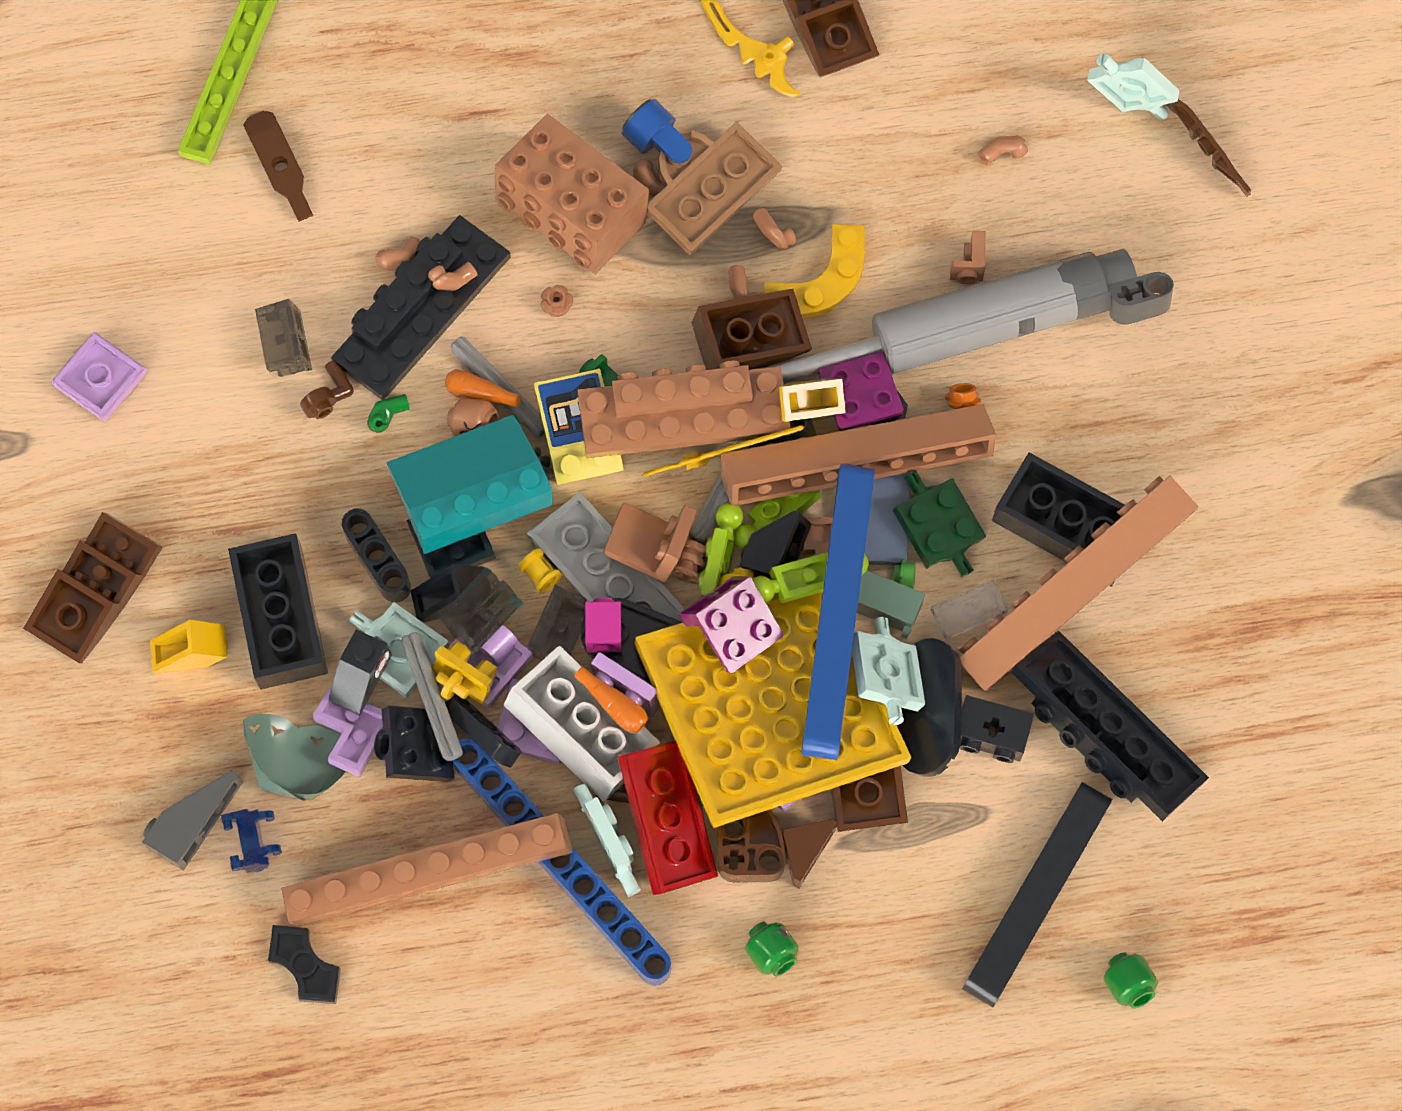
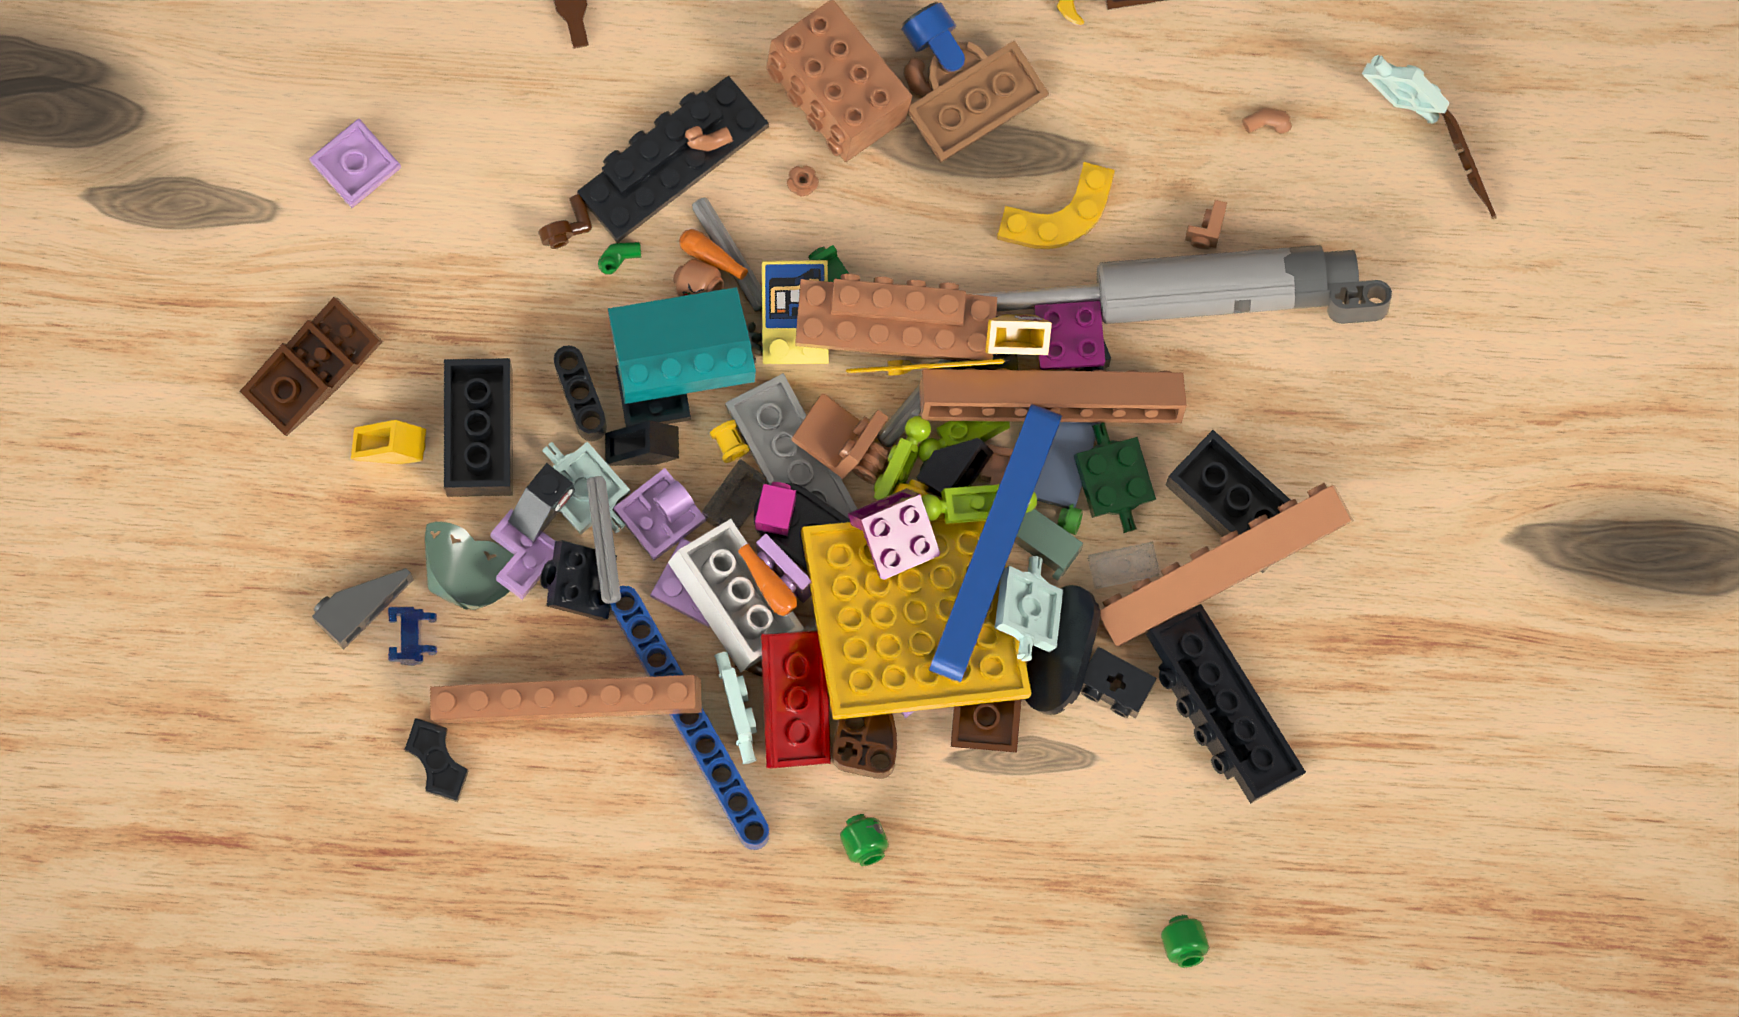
camera: 10 degrees right, 5 degrees up
clear smoke hinge [255,299,312,377] -> none
nougat arm [375,236,421,271] -> none
yellow hips [432,641,497,705] -> none
clear smoke hinge [438,567,523,653] -> none
black beam [445,694,522,768] -> none
reddish brown slope [691,289,812,370] -> none
nougat arm [729,265,759,299] -> none
nougat arm [753,208,796,250] -> none
reddish brown slope [782,819,838,889] -> none
orange plate [945,383,981,409] -> none
black beam [962,782,1113,1008] -> none

